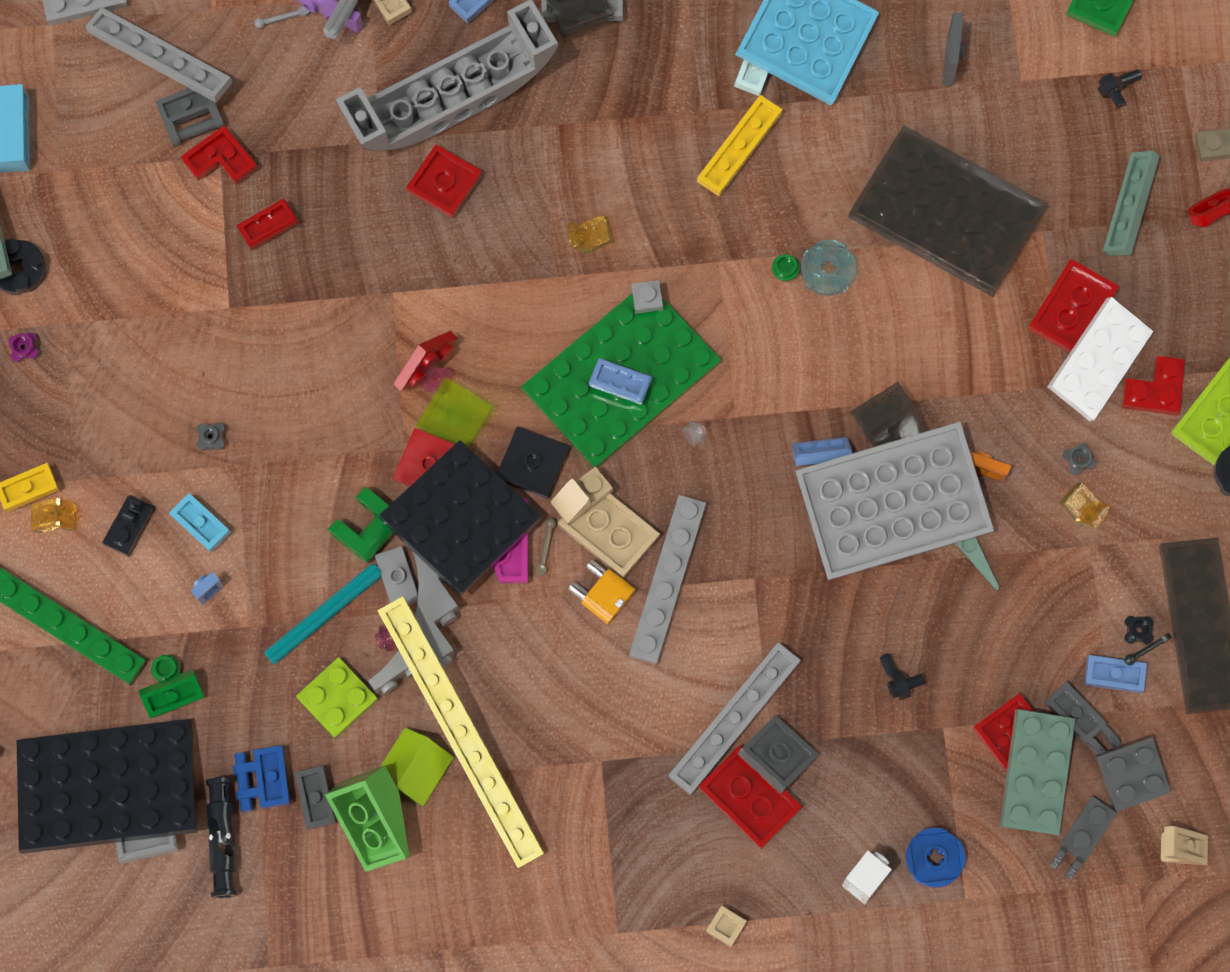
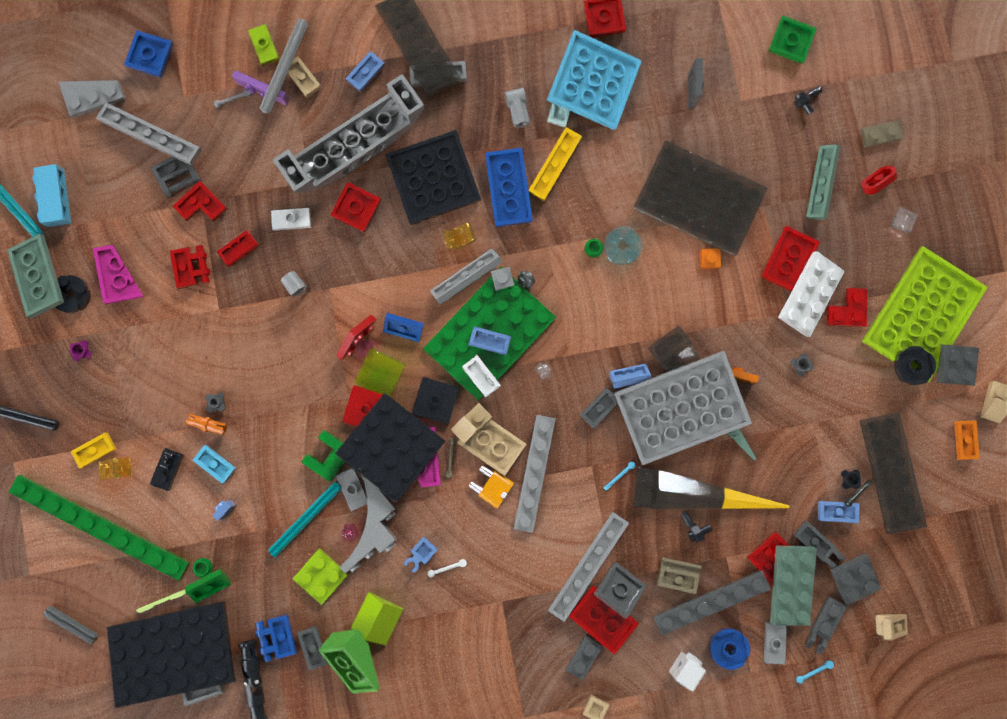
camera: 10 degrees left, 10 degrees up
light yellow plate [378,596,544,868] -> none
clear yellow bracket [1059,482,1112,528] -> none
none -> dark pink wing [93,245,144,305]
none -> yellowish green piece [136,590,187,613]
none -> red plate [170,245,211,289]
none -> orange pin [186,413,228,436]
none -> white plate [271,208,311,231]
none -> light grey piece [281,271,308,297]
none -> blue plate [383,313,424,342]
none -> black plate [385,130,481,225]
none -> medium blue plate [404,536,438,573]
none -> white hinge [427,559,467,578]
none -> light grey plate [430,248,502,305]
none -> white plate [462,355,501,398]
none -> blue plate [485,148,533,228]
none -> light grey piece [505,88,530,128]
none -> dark grey plate [517,271,535,290]
none -> dark grey plate [565,634,603,681]
none -> dark grey plate [580,388,618,429]
none -> medium azure hinge [603,462,636,491]
none -> clear smoke plate [633,467,790,509]
none -> dark grey plate [653,570,771,635]
none -> dark tan plate [657,557,701,594]
none -> orange plate [700,249,721,269]
none -> light grey plate [764,622,787,664]
none -> medium azure hinge [796,660,834,684]

